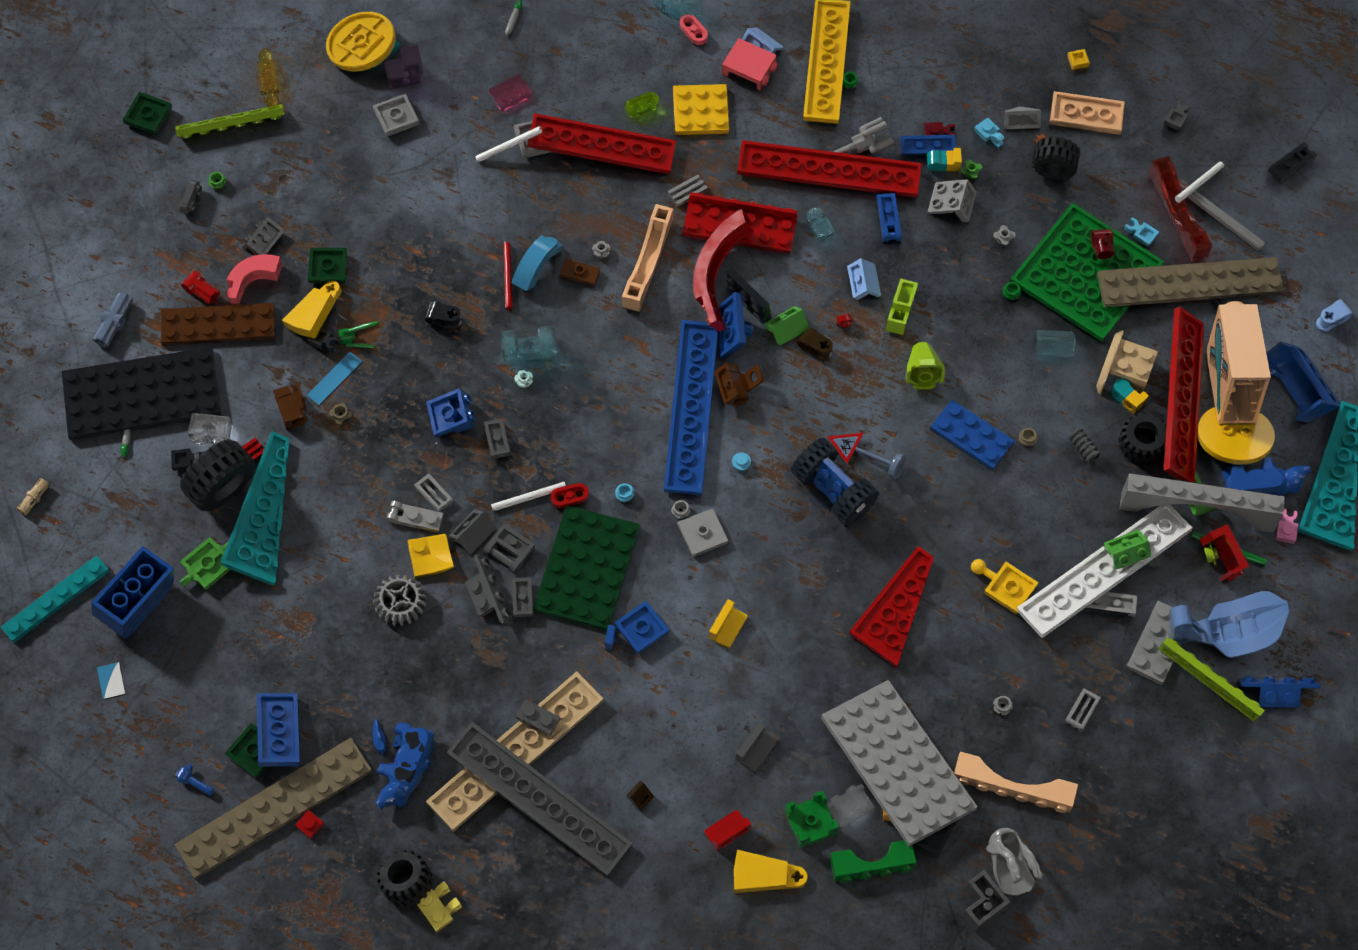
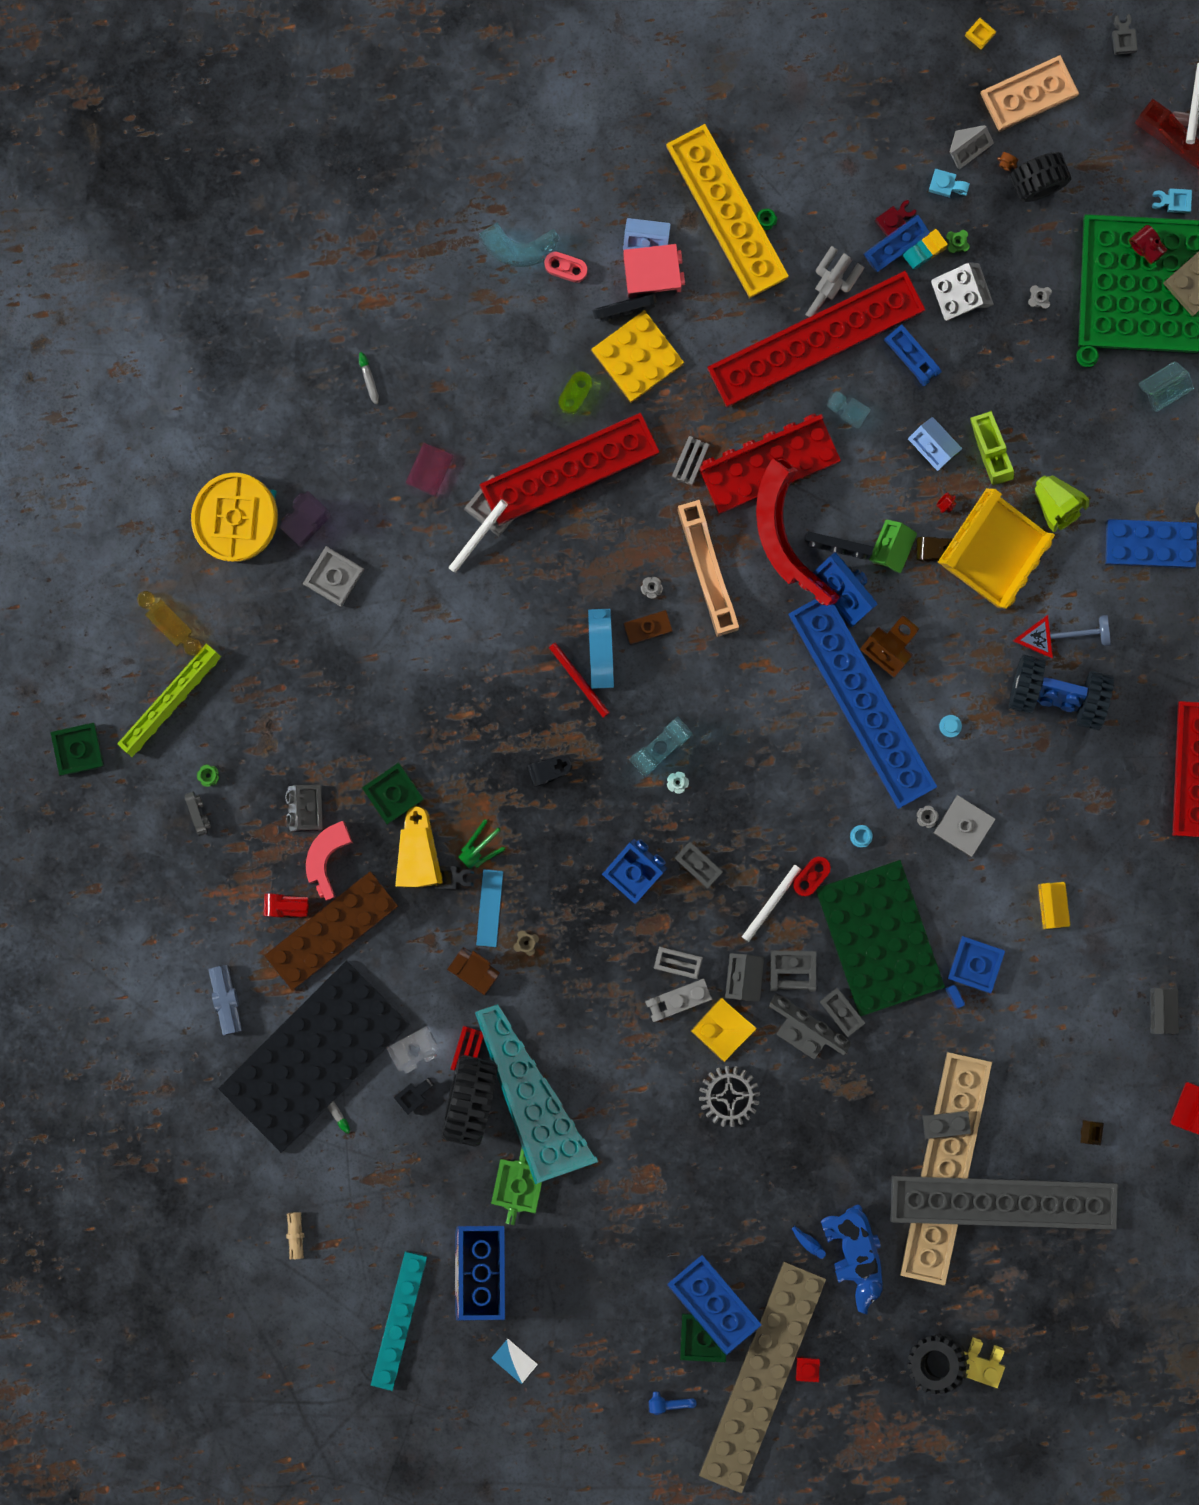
camera: 30 degrees left, 20 degrees up
none -> black plate [592,293,658,322]
none -> yellow panel [938,488,1055,609]

